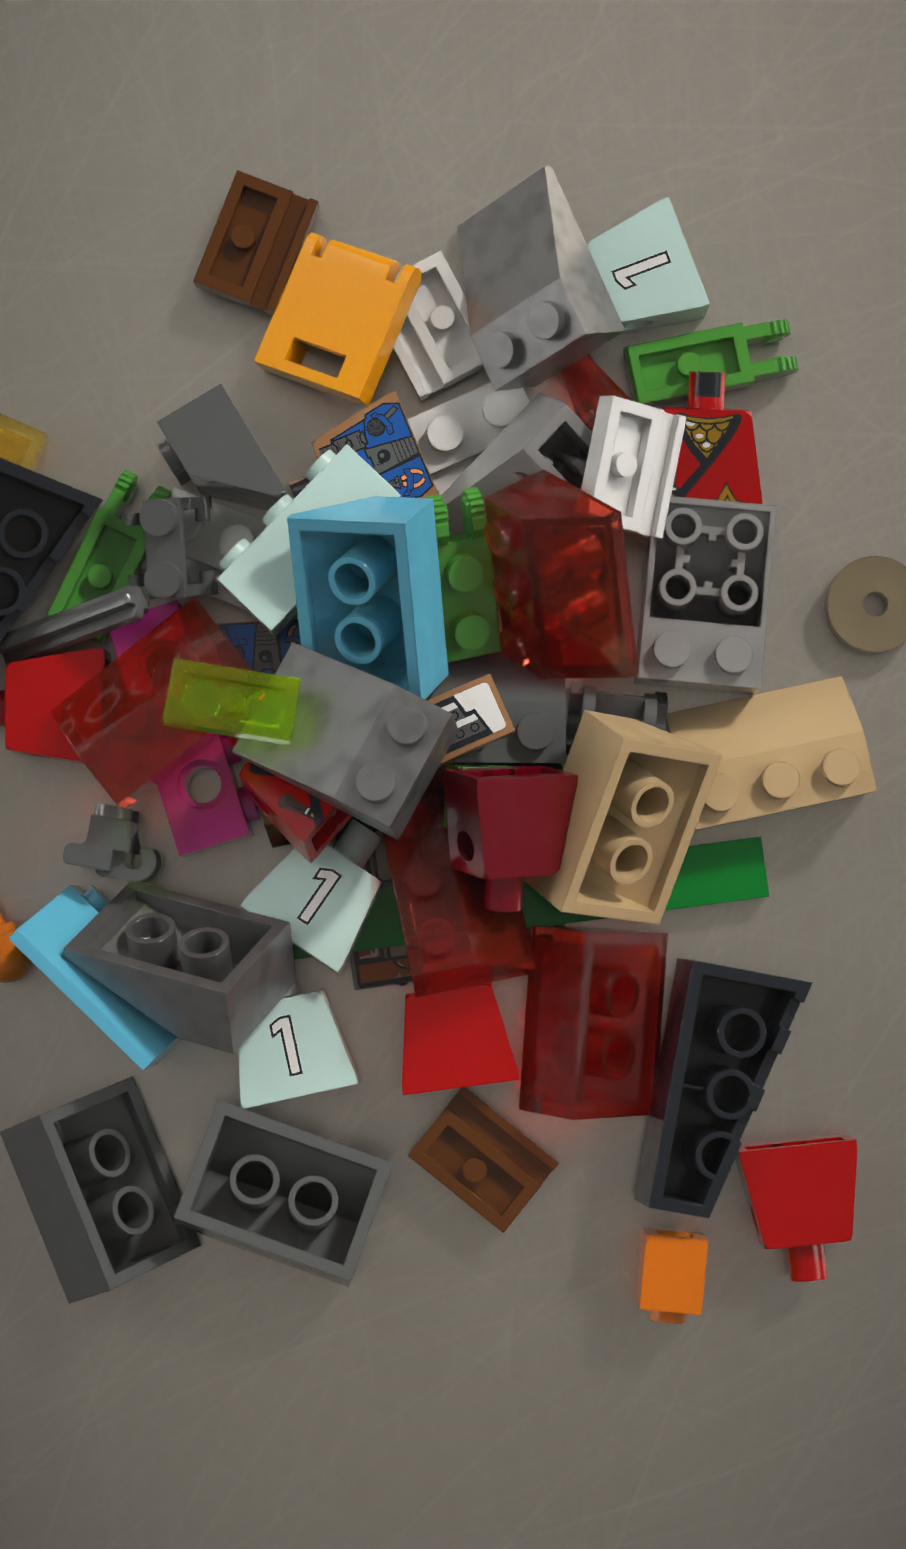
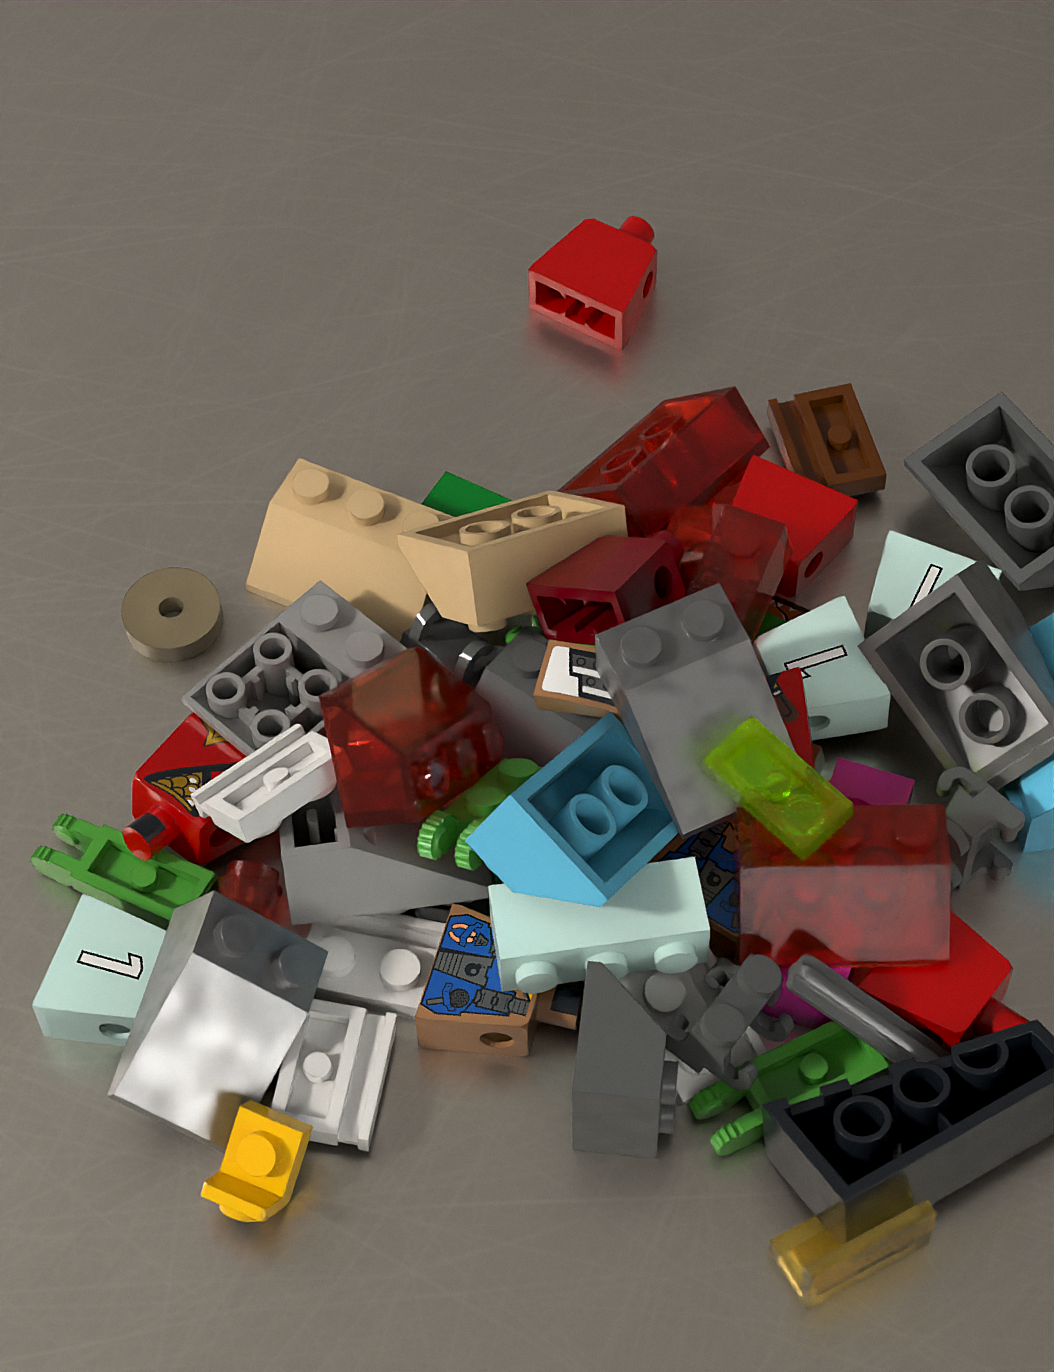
camera: 145 degrees left, 30 degrees down
reddish brown plate [193,170,320,316] -> none
light orange container [254,232,422,407] -> none
black wedge [634,958,812,1218] -> none
orange brick [636,1228,708,1324] -> none
none -> yellow bracket [201,1100,313,1222]

